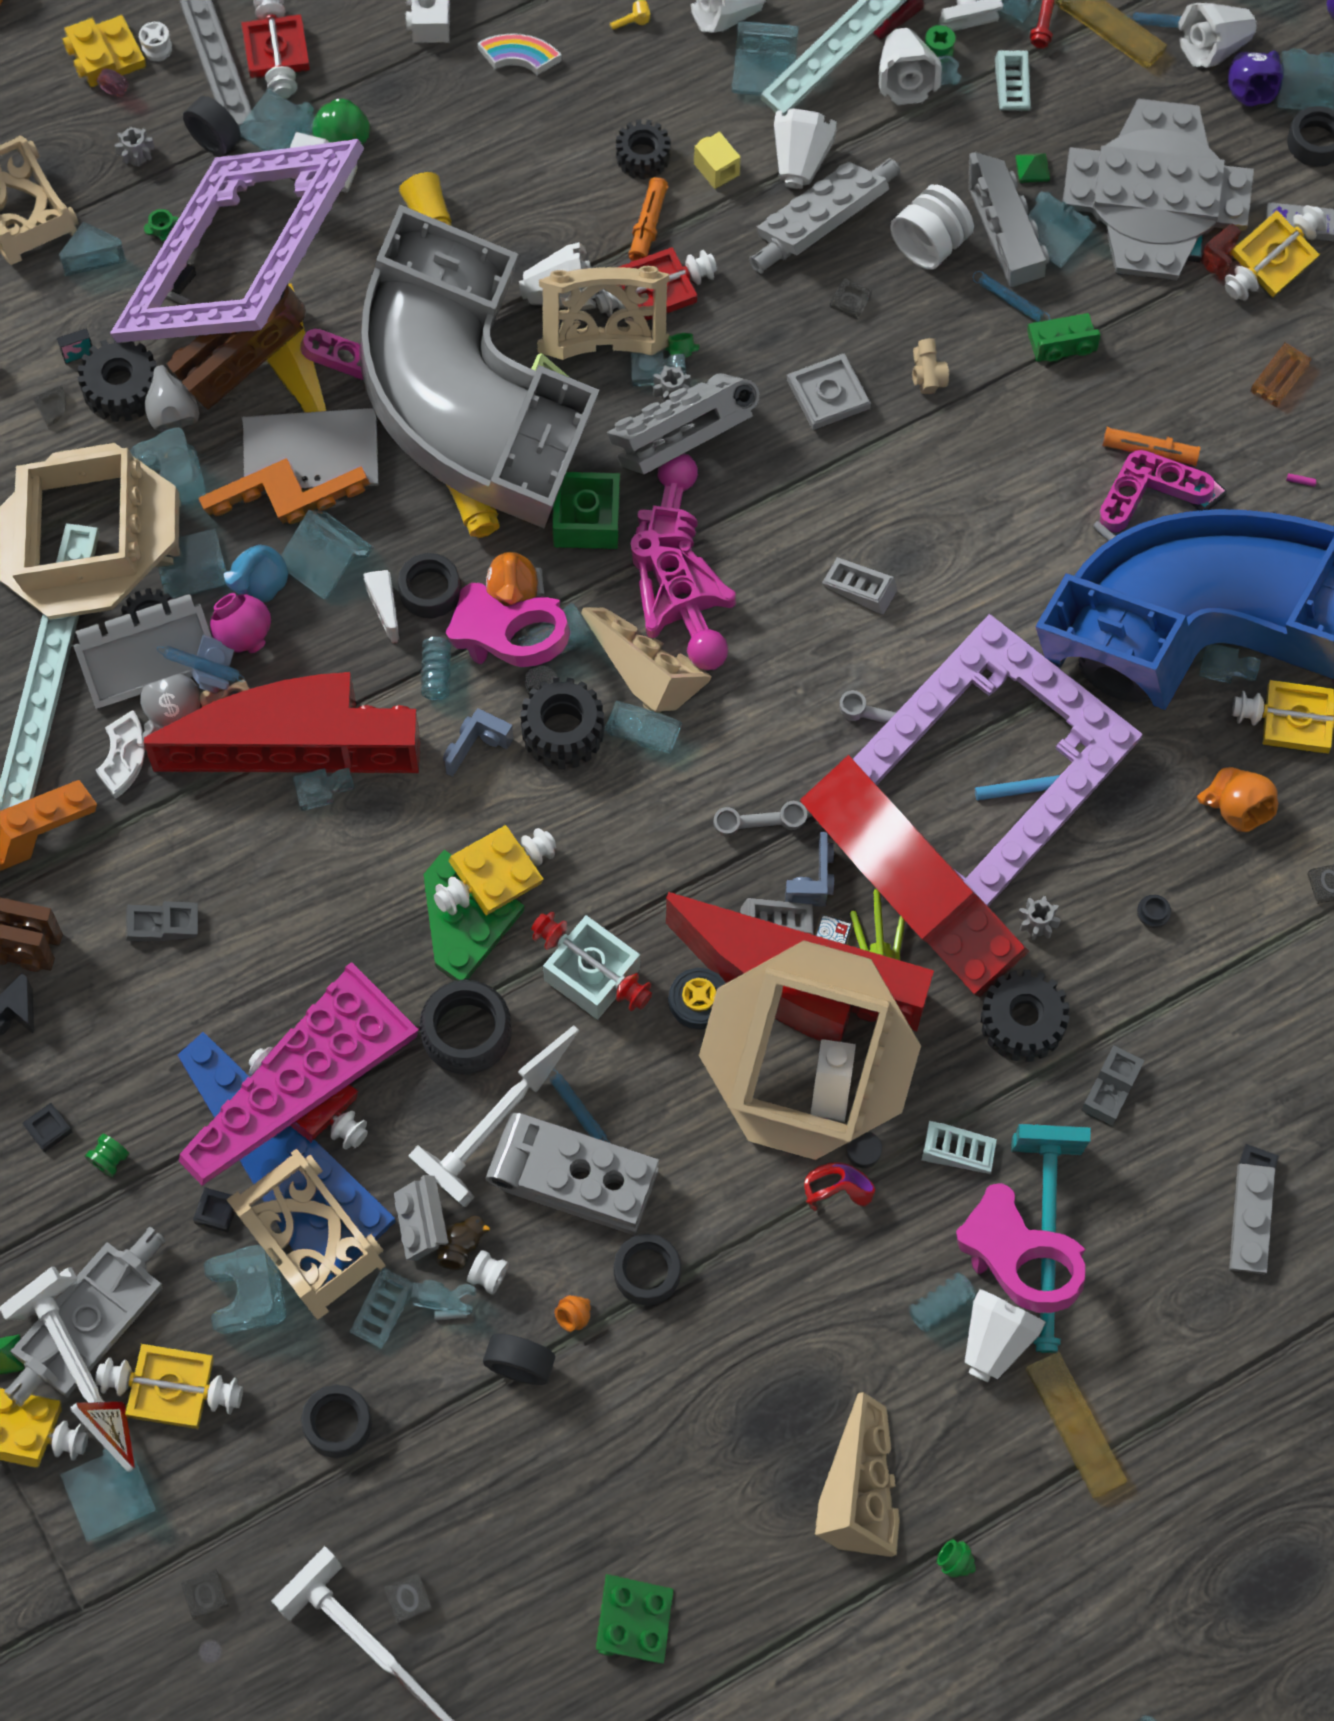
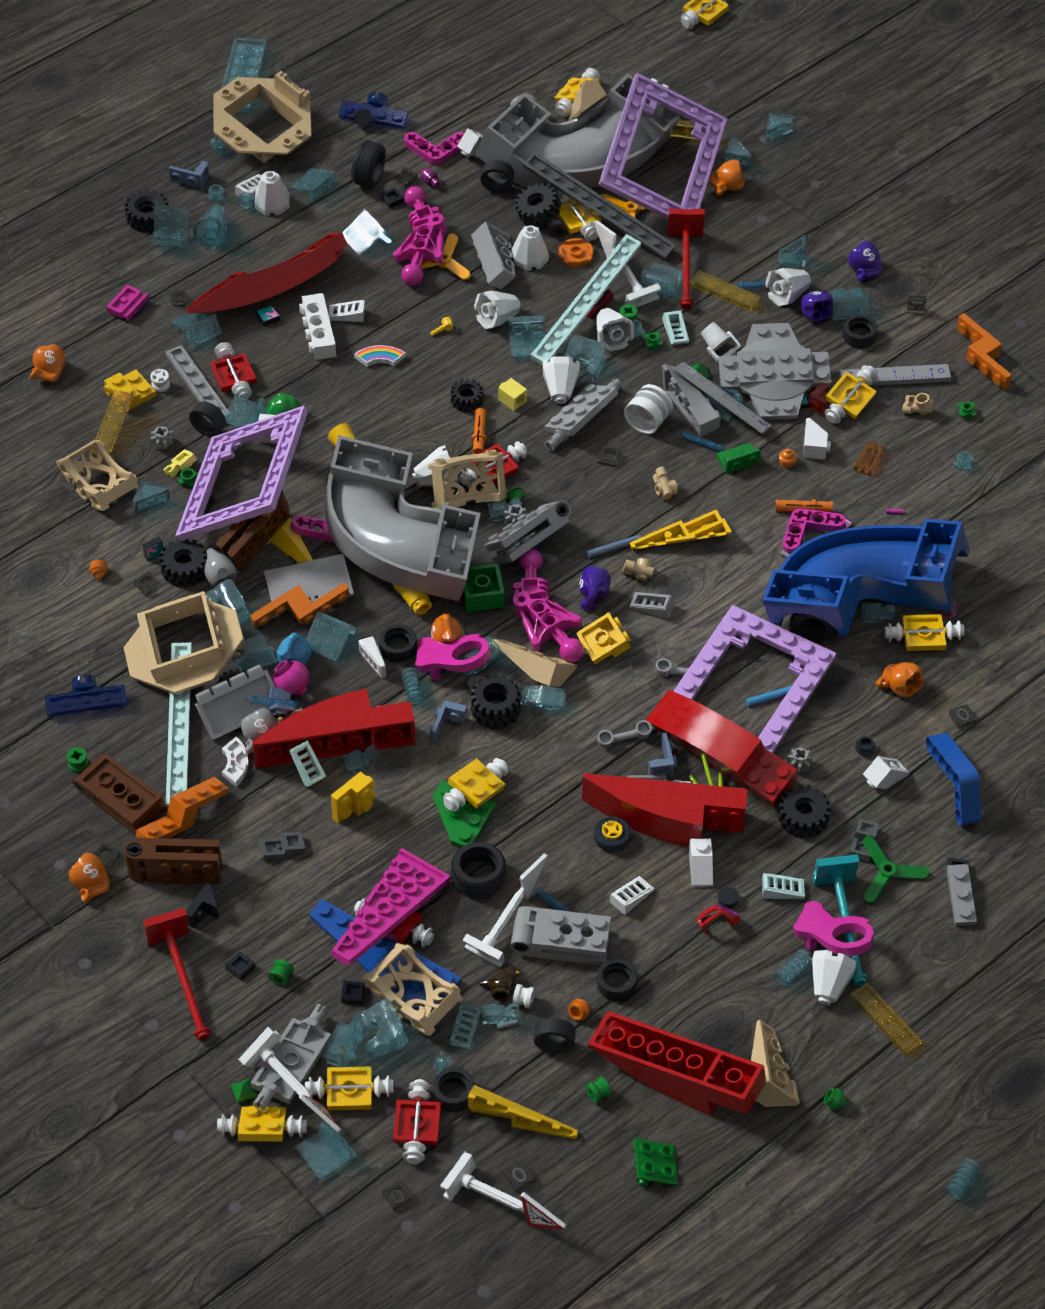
camera: 10 degrees left, 15 degrees down
clear pink tile [97,69,129,97] -> none
light grey plate [394,1175,448,1260] -> none
light aqua brick [531,912,653,1020] -> none
tan hinge [699,940,921,1160] -> none
light grey plate [787,353,871,430] -> none
none -> clear yellow tile [90,390,133,457]
none -> light yellow plate [163,449,197,478]
none -> light aqua slope [289,741,327,787]
none -> clear light blue bracket [321,1011,365,1067]
none -> yellow plate [331,771,376,823]
none -> red plate [393,1079,441,1164]
none -> clear light blue plate [434,1051,451,1074]
none -> yellow wedge [468,1085,578,1139]
none -> clear light blue piece [563,335,607,380]
none -> yellow plate [576,613,631,665]
none -> dark purple piece [579,566,611,612]
none -> sand blue bar [586,535,642,558]
none -> green wheel [586,1076,612,1104]
none -> red slope [588,1011,767,1116]
none -> white slope [610,876,654,915]
none -> tan plate [622,558,654,581]
none -> yellow wedge [630,510,732,550]
none -> green plate [643,332,663,349]
none -> light grey tile [674,362,772,434]
none -> white piece [701,322,740,363]
none -> orange plate [778,449,797,468]
none -> white slope [803,418,831,460]
none -> green piece [862,836,929,904]
none -> white slope [863,756,910,789]
none -> blue beam [926,732,981,826]

